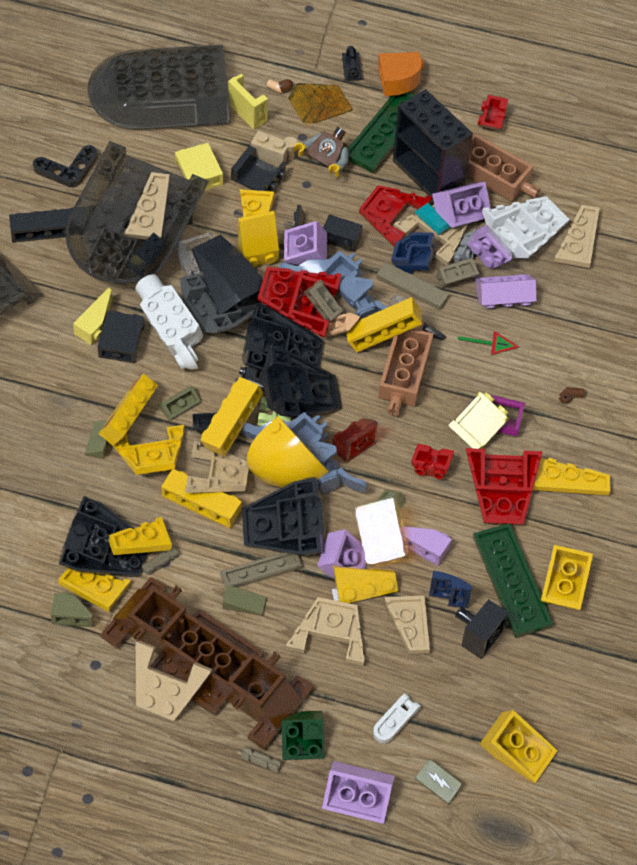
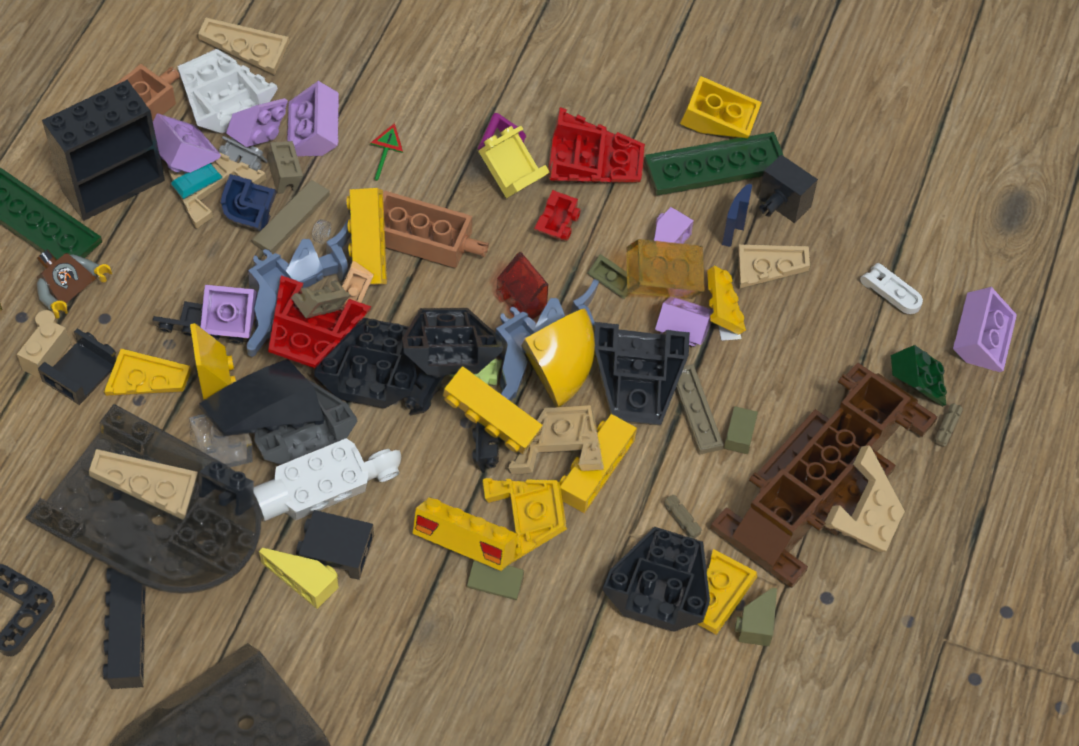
camera: 85 degrees left, 0 degrees up
yellow wing [108,517,172,555] -> none
olive slope [158,386,201,420] -> none
light yellow panel [175,143,223,195] -> none
tan wing [286,597,364,666] -> none
black brick [323,214,363,252] -> none
red wing [359,185,432,247] -> none
slope [415,759,462,804] -> none
red cylinder [477,95,508,131] -> none
yellow slope [480,710,558,783] -> none
yellow wing [533,458,610,495] -> none
reddish brown arm [559,387,584,403] -> none

